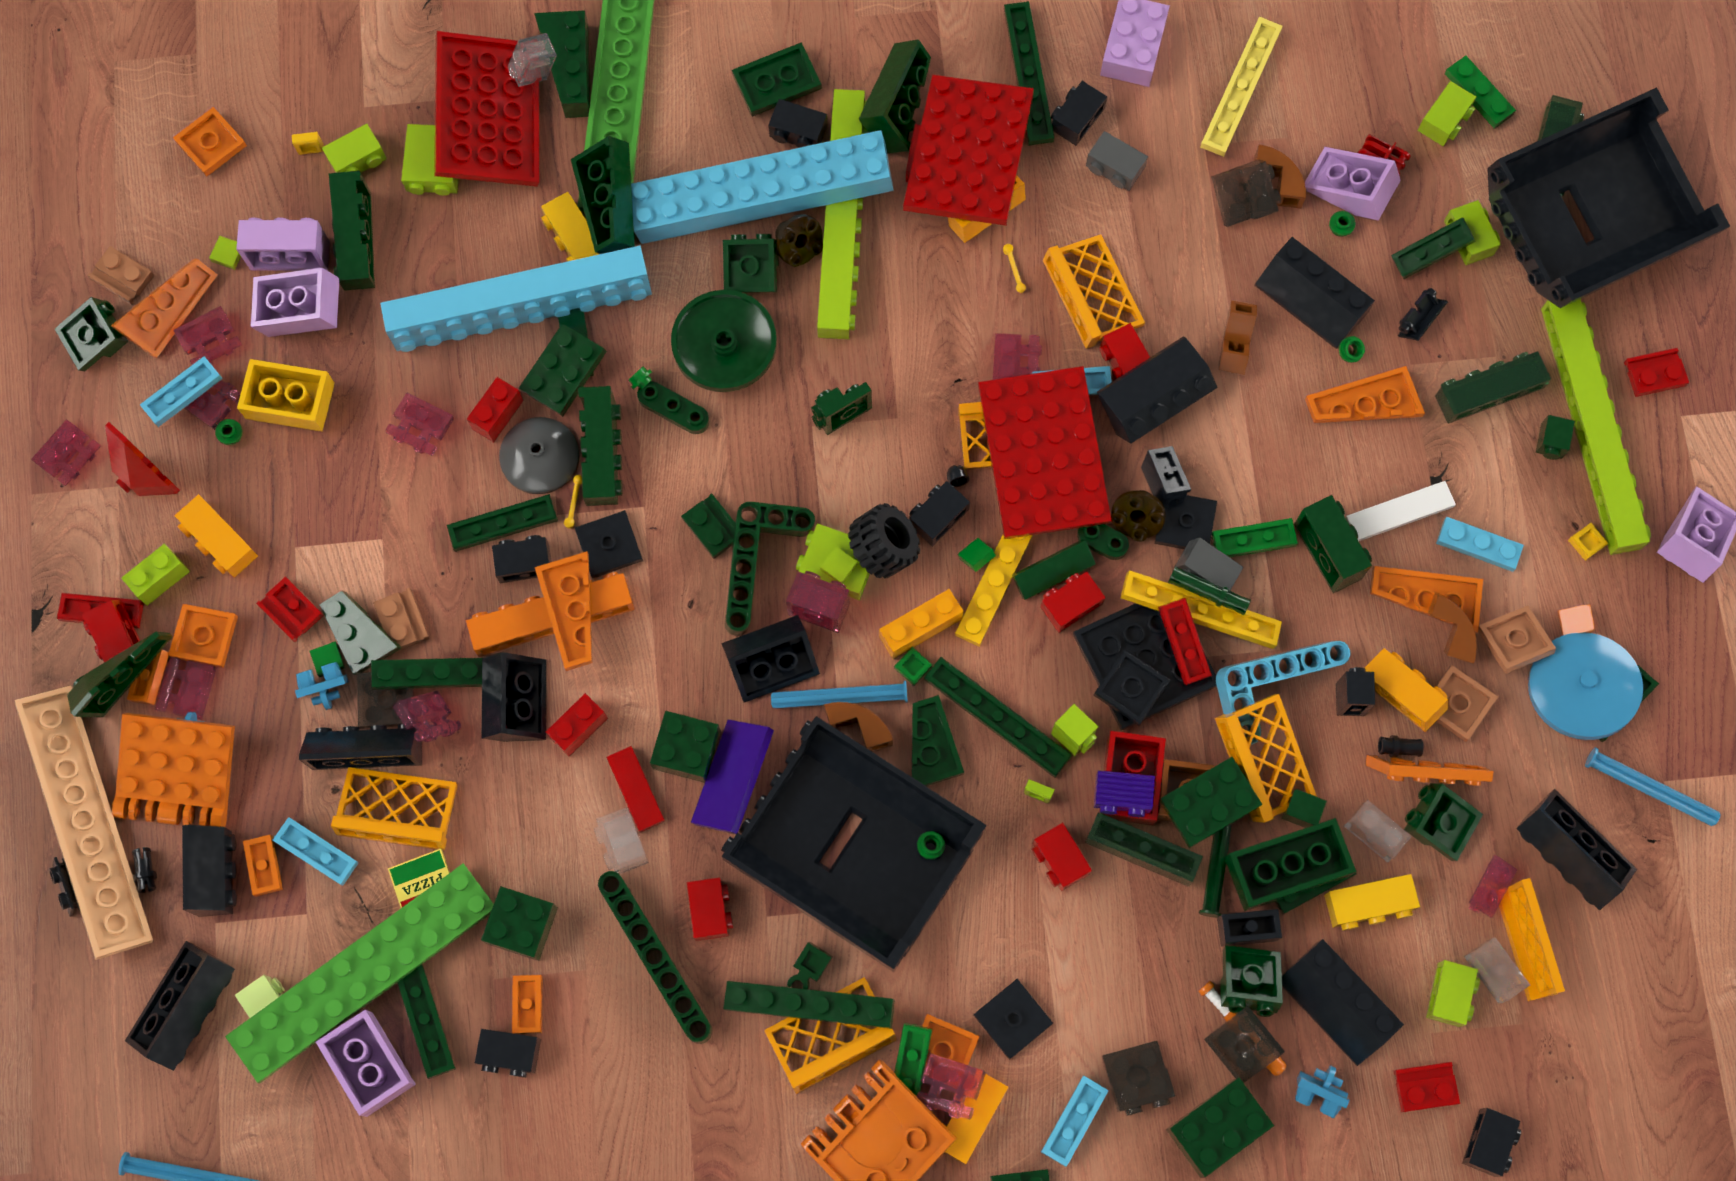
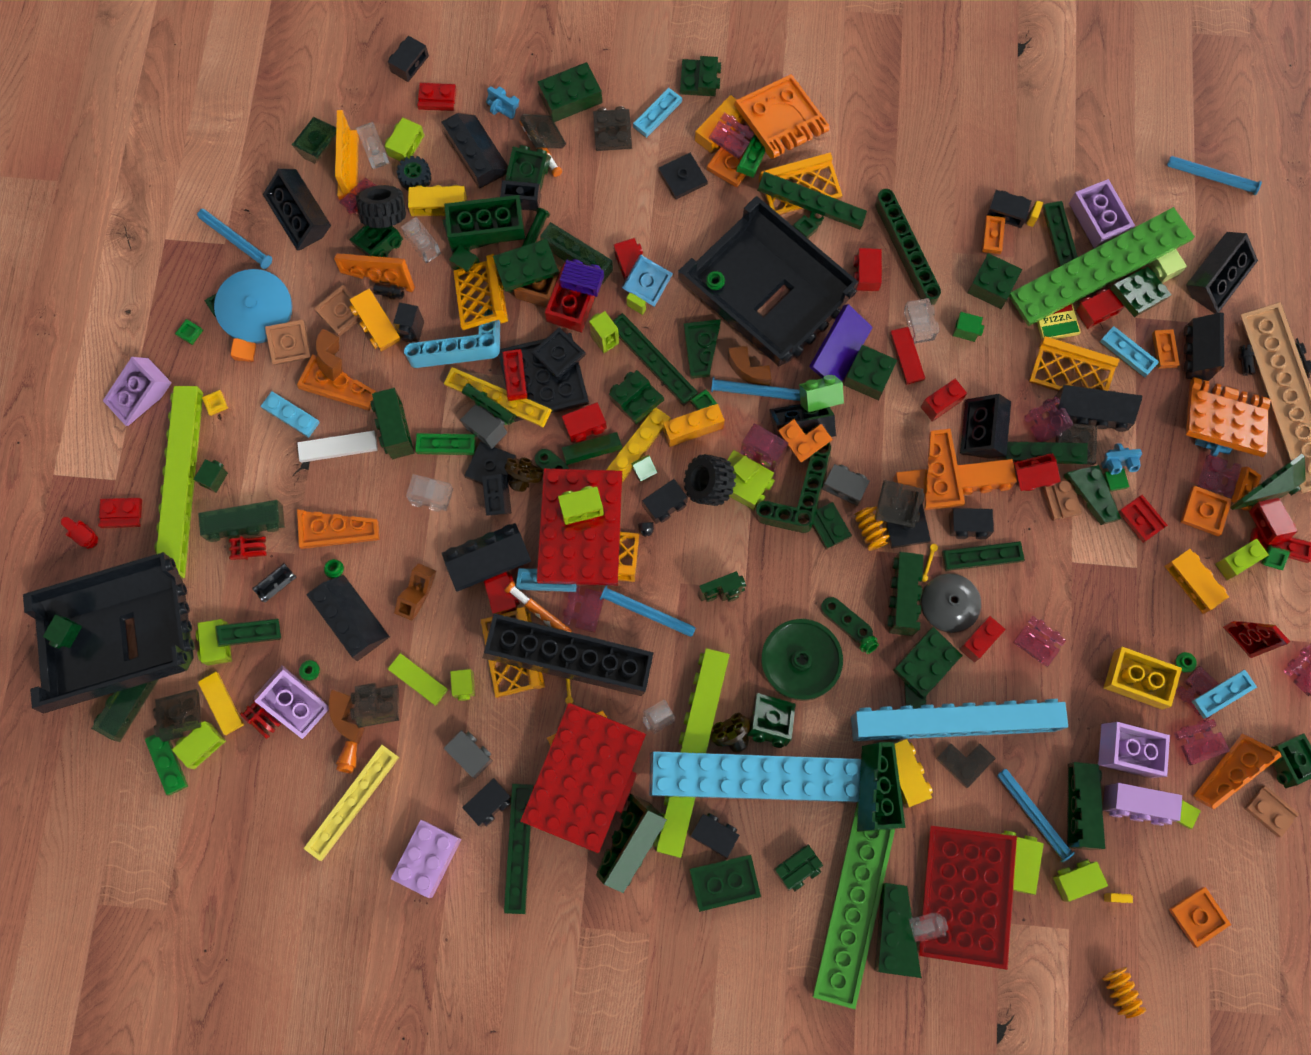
camera: 170 degrees left, 0 degrees up
none -> dark green brick [43,615,82,649]
none -> red arm [61,517,98,549]
none -> clear smoke plate [153,689,201,742]
none -> green tile [175,319,203,345]
none -> yellow tile [198,672,244,735]
none -> red arm [229,536,267,560]
none -> clear green slope [292,117,336,164]
none -> orange cone [336,741,358,773]
none -> black tyre [356,185,406,228]
none -> lime tile [388,653,448,706]
none -> black wheel [397,156,431,191]
none -> clear brick [406,474,453,512]
none -> lime brick [450,669,475,701]
none -> black brick [482,614,654,696]
none -> orange piece [504,581,572,632]
none -> lime brick [558,486,604,525]
none -> dark azure axle [600,585,696,637]
none -> dark green plate [609,370,664,424]
none -> dark azure tile [621,254,673,307]
none -> clear brick [642,699,675,734]
none -> dark green brick [773,844,823,892]
none -> orange plate [778,419,833,463]
none -> bright green brick [799,375,844,412]
none -> dark grey brick [822,464,870,506]
none -> light orange piece [854,506,890,551]
none -> clear smoke plate [874,480,925,528]
none -> clear smoke plate [936,744,996,788]
none -> green brick [953,312,984,342]
none -> dark azure axle [997,769,1075,863]
none -> red brick [1013,453,1061,491]
none -> yellow tile [1026,201,1043,227]
none -> red brick [1076,289,1125,329]
none -> light orange piece [1102,967,1146,1018]
none -> plate [1110,266,1172,317]
none -> green tile [1261,545,1290,570]

